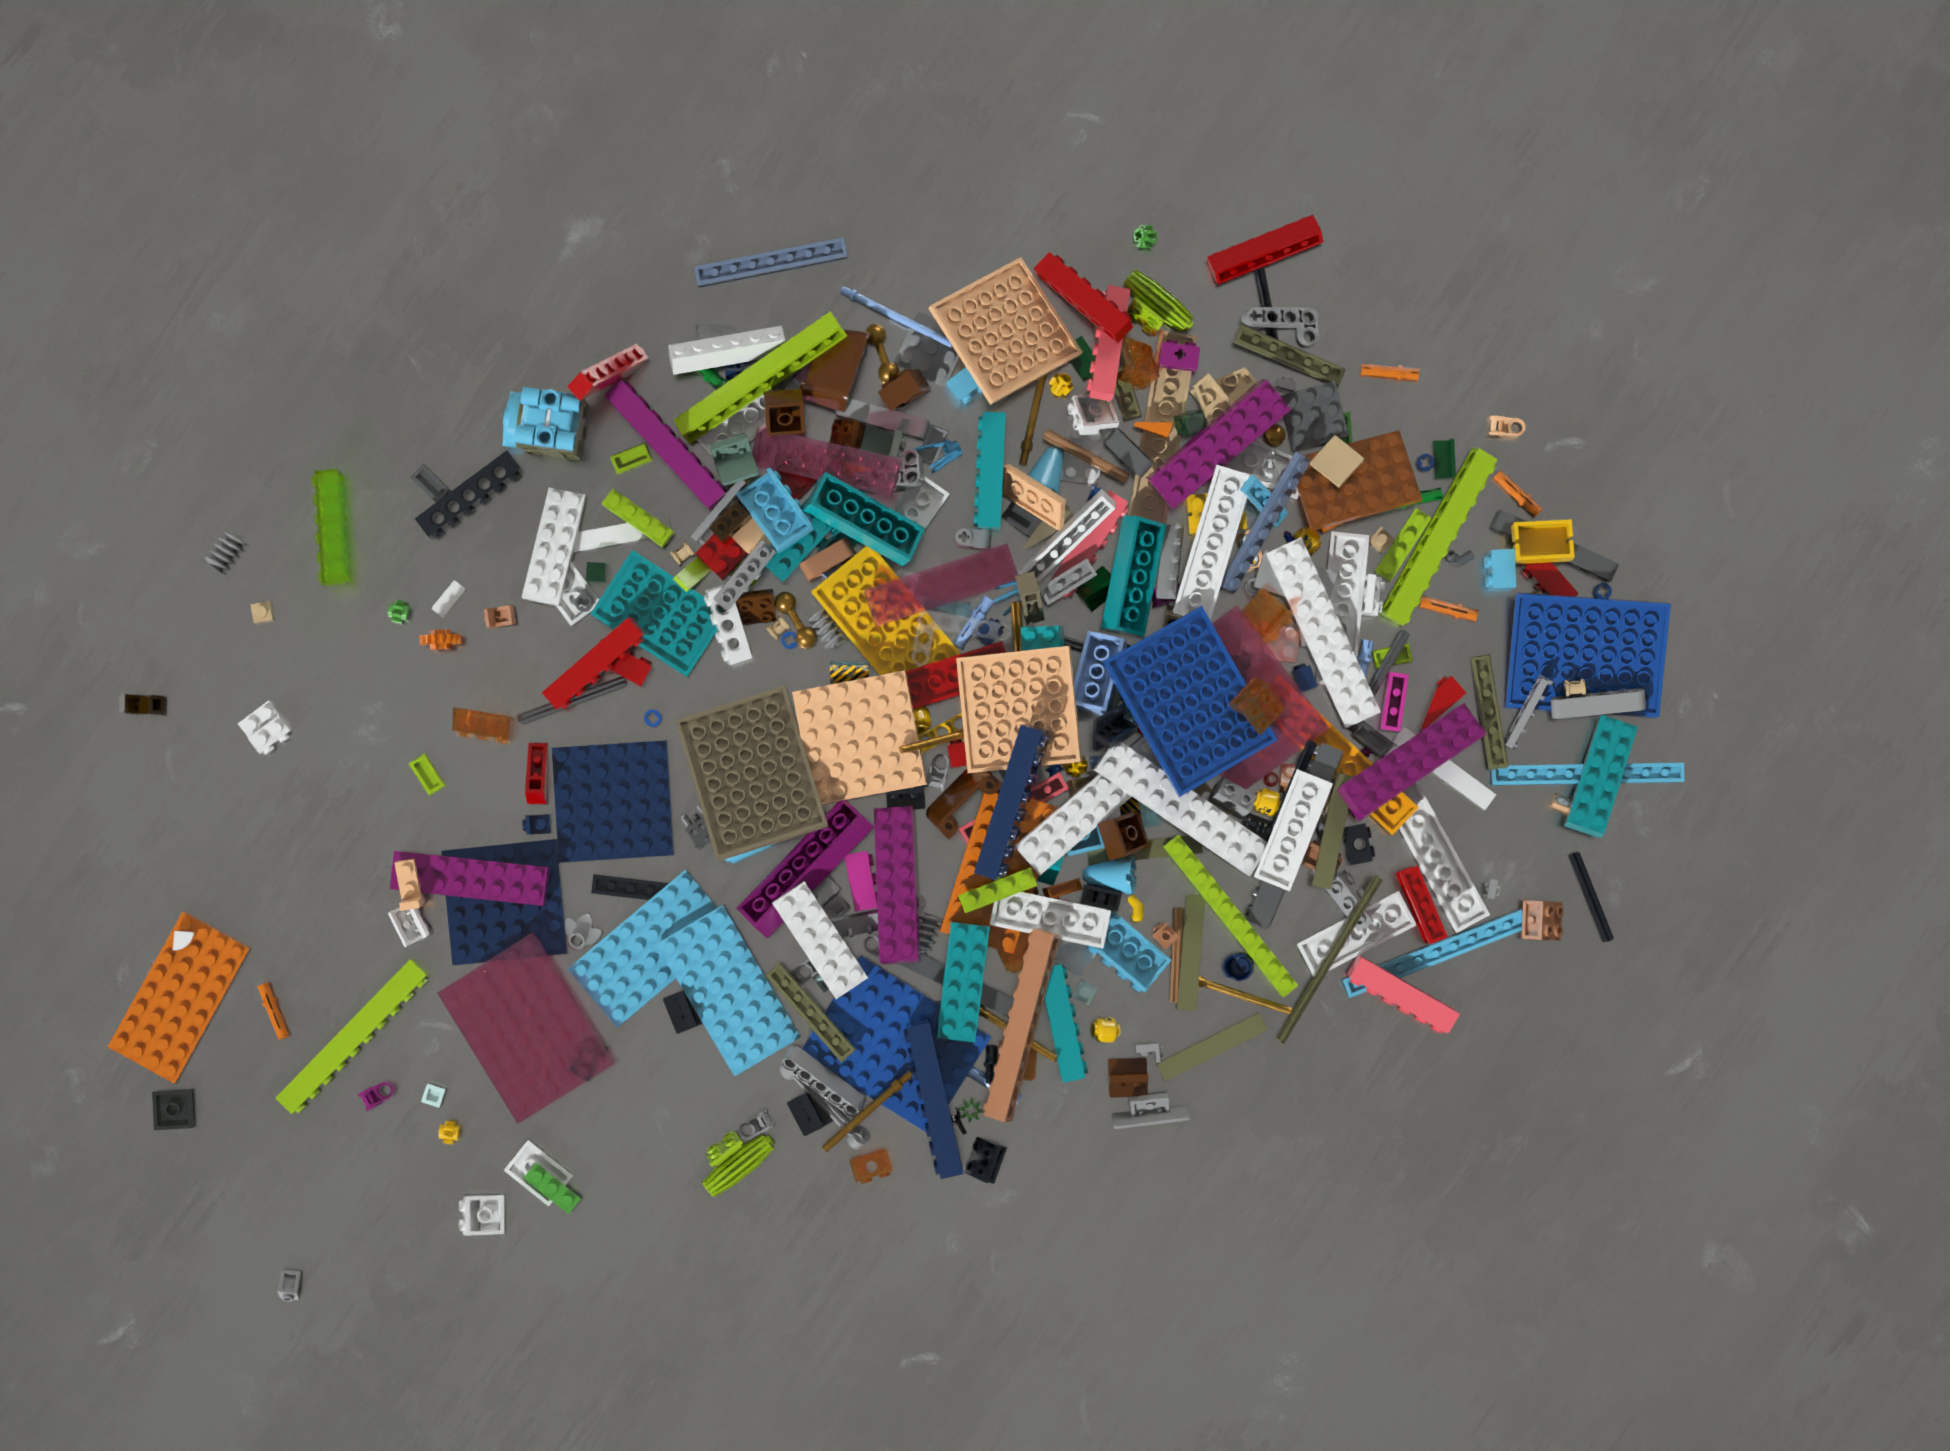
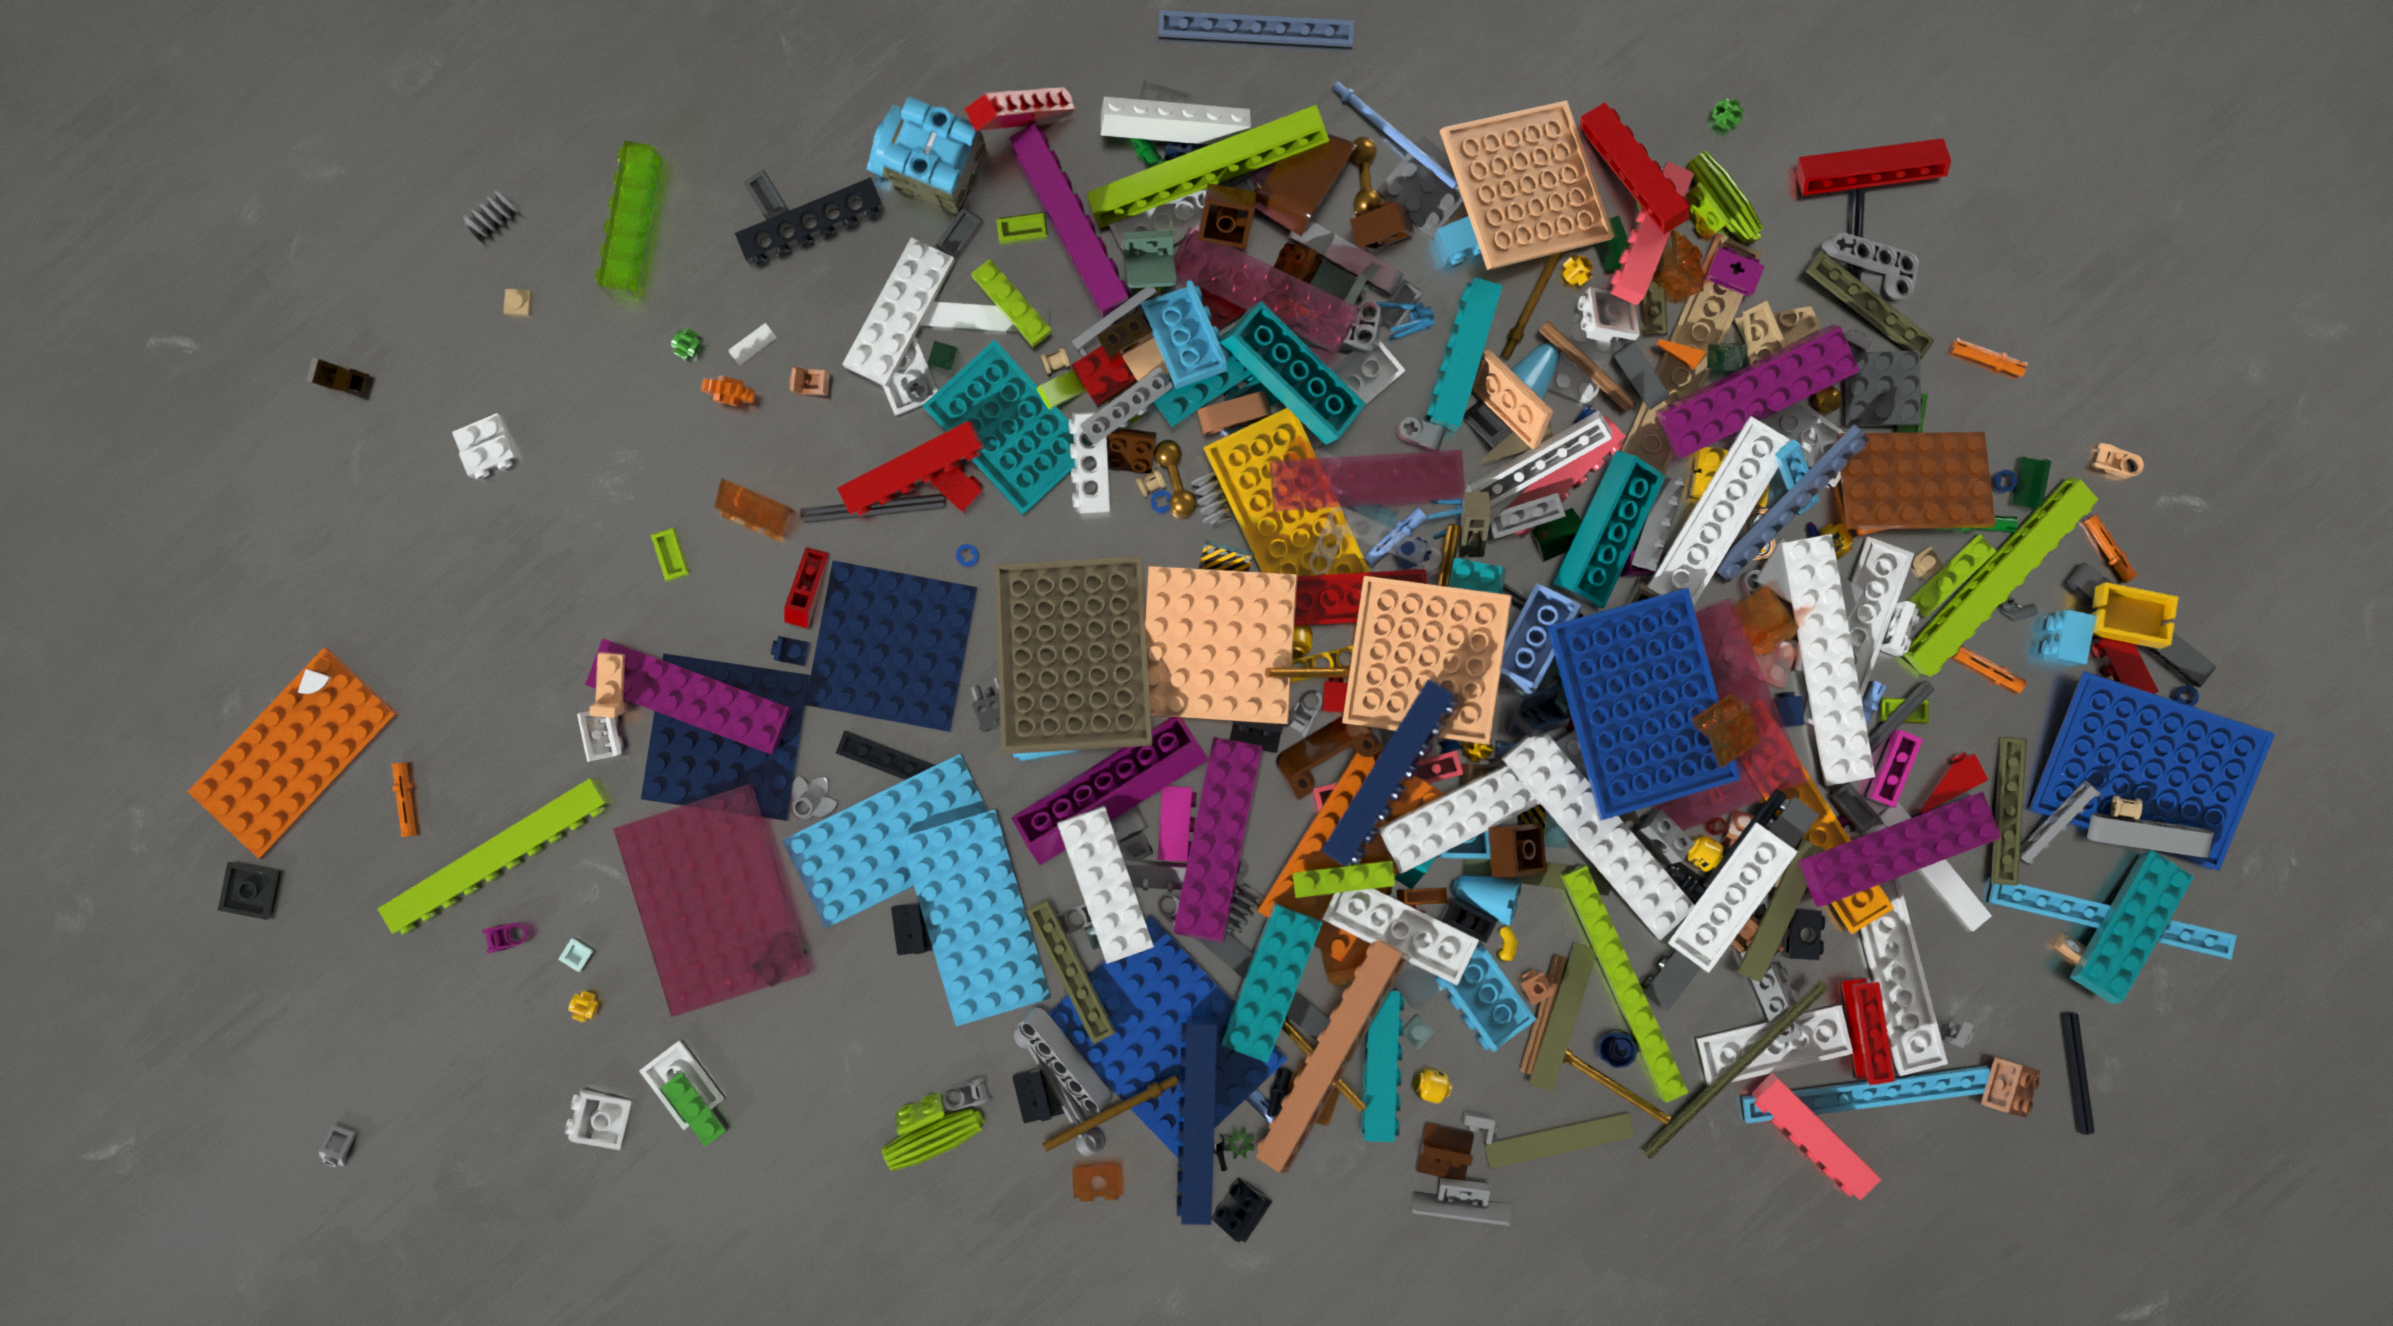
camera: 10 degrees right, 0 degrees up
tan tile [1310,435,1365,488] -> none
none -> dark grey tile [935,206,984,261]

